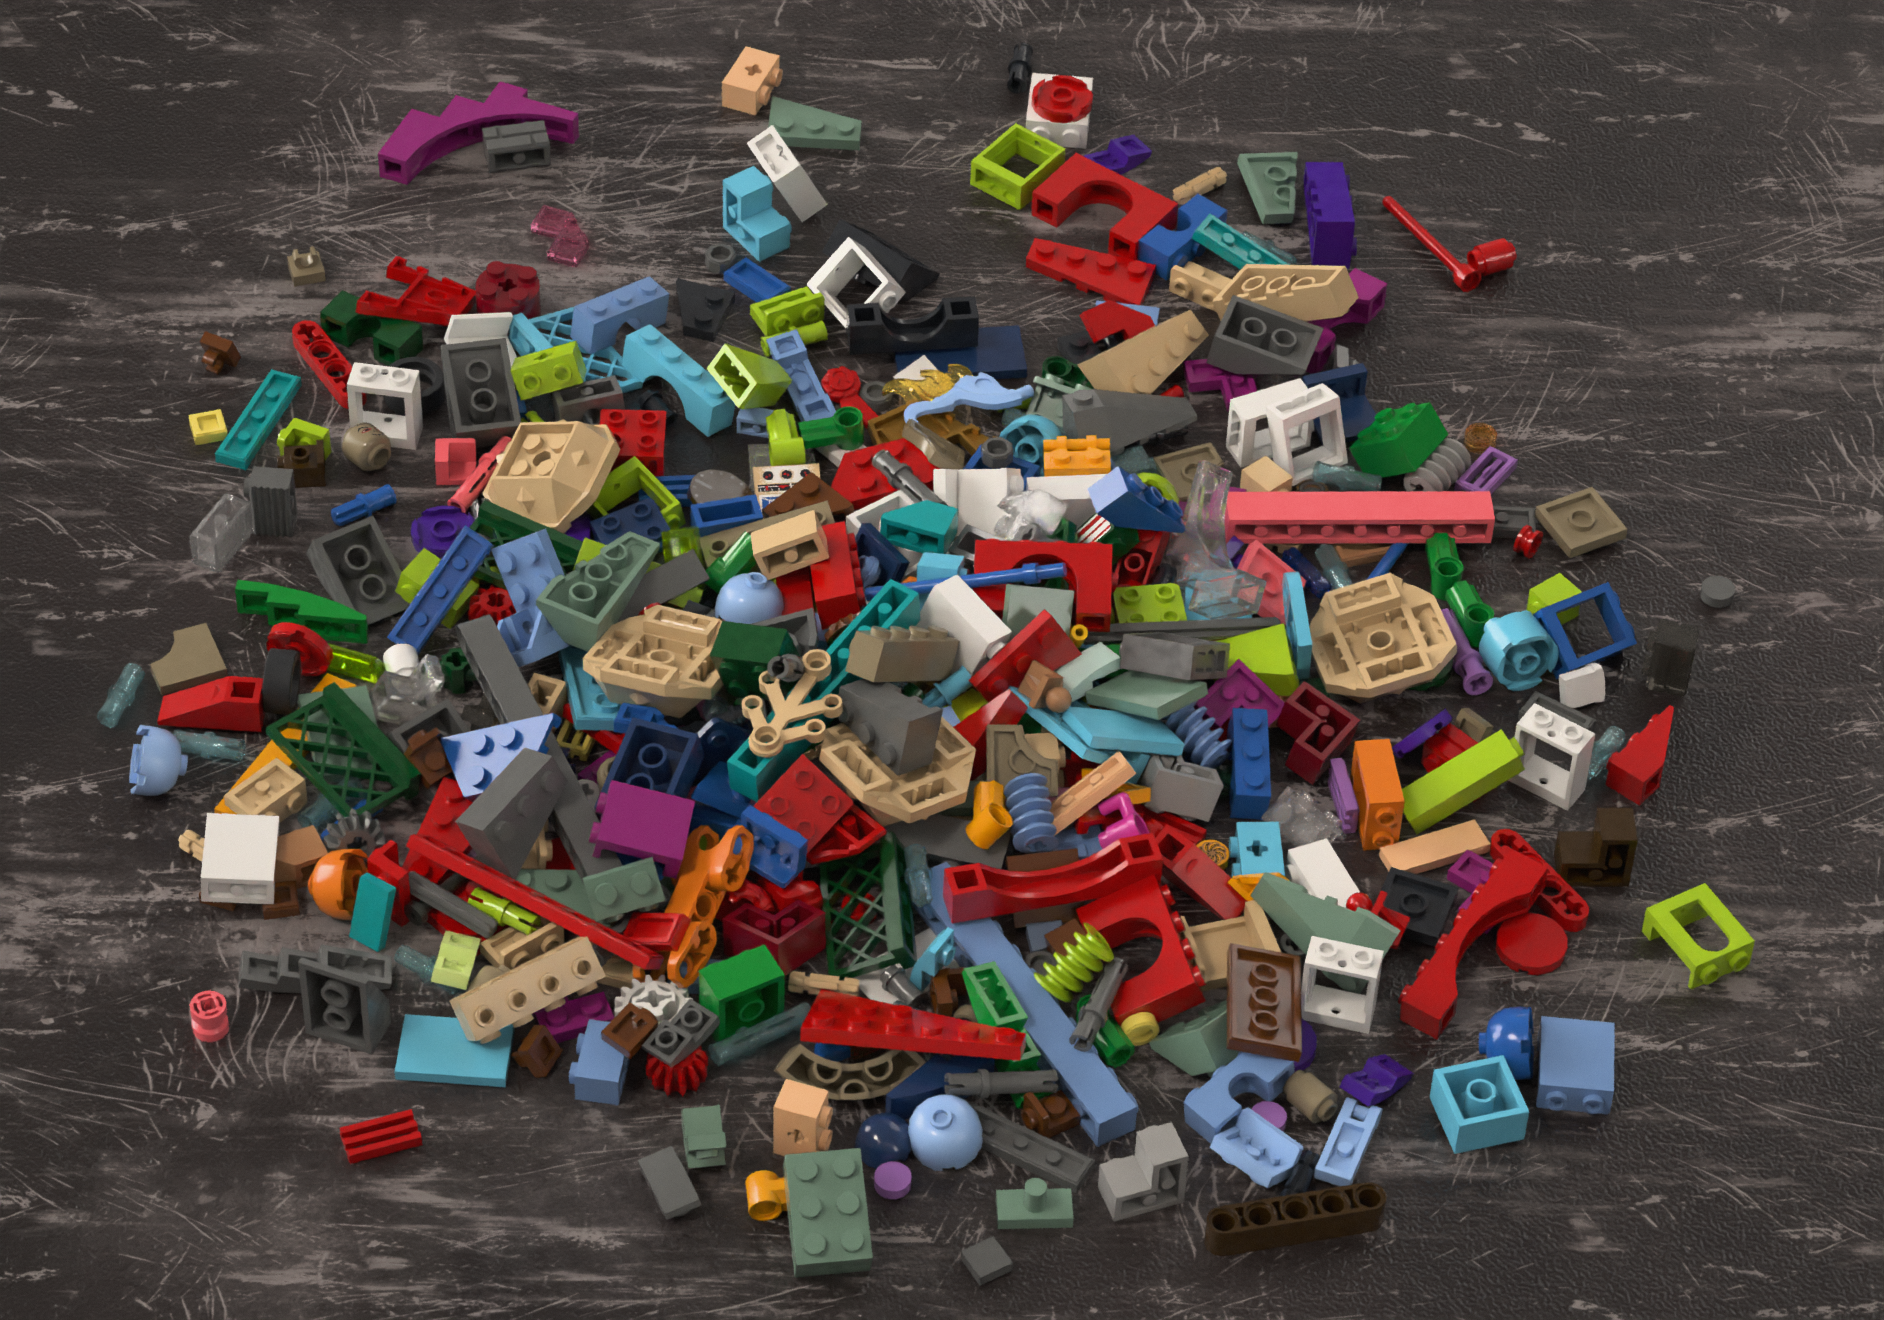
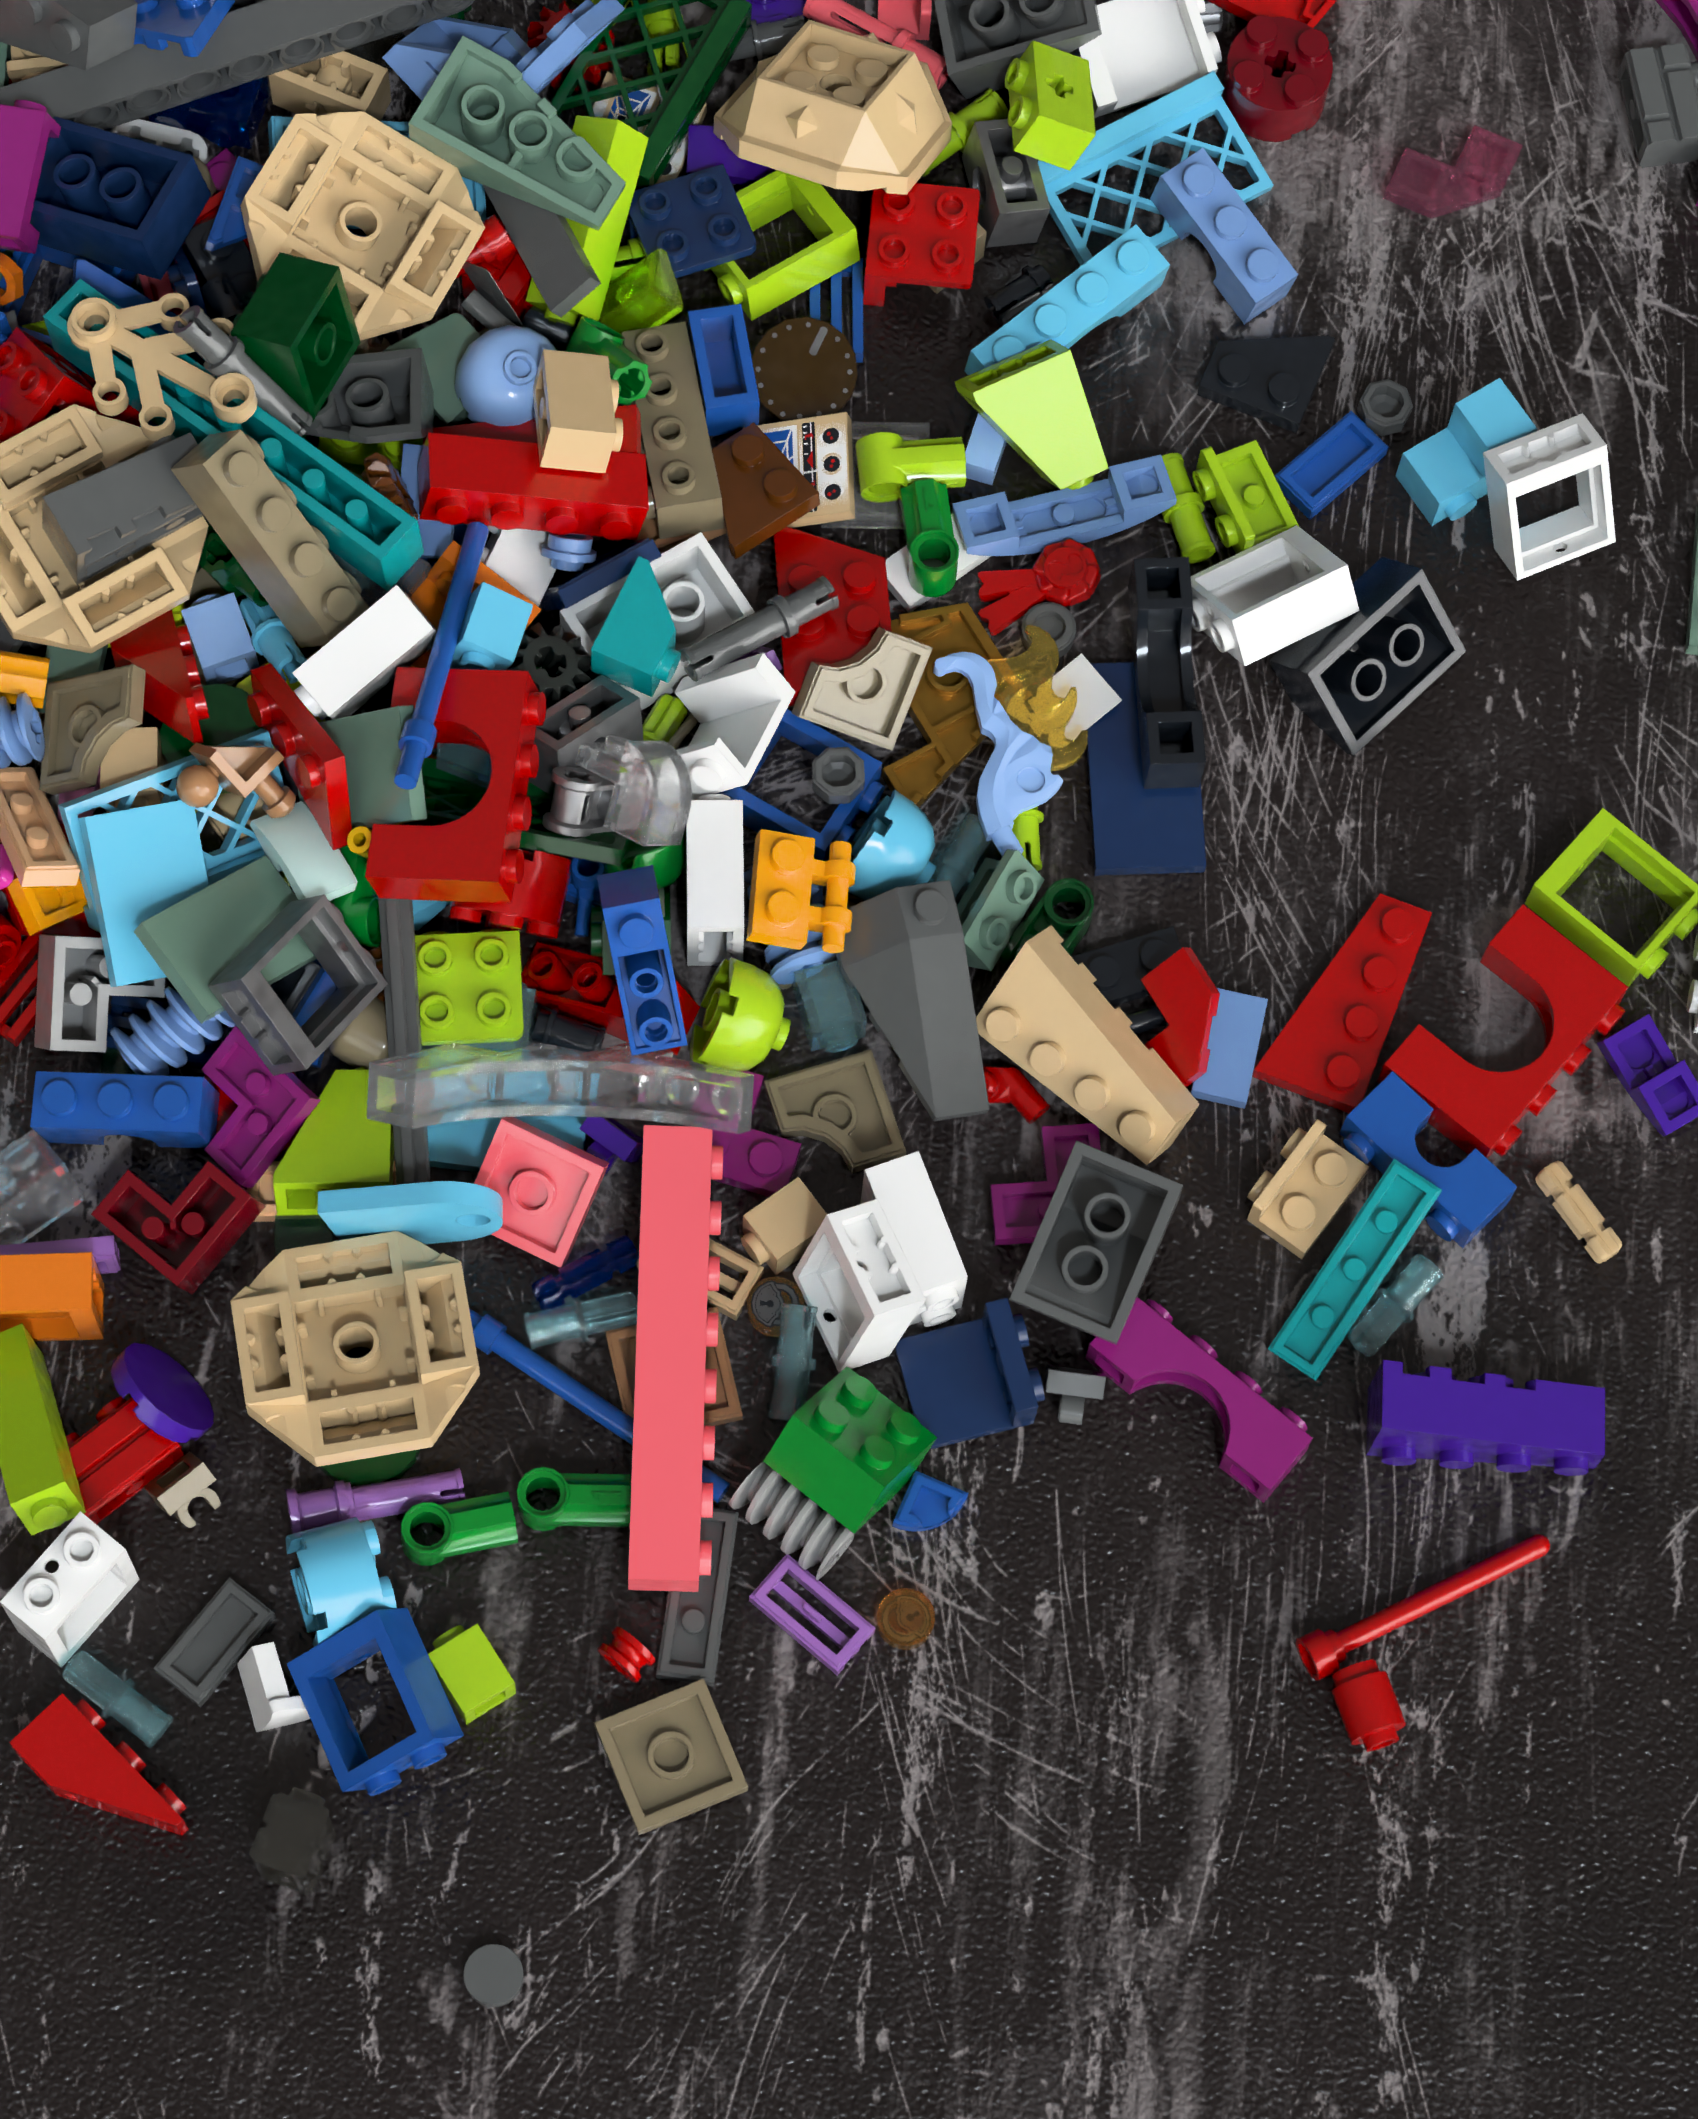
camera: 90 degrees right, 25 degrees up
tan wedge [1212,264,1359,321] -> none
sand green wing [1237,152,1298,224] -> none

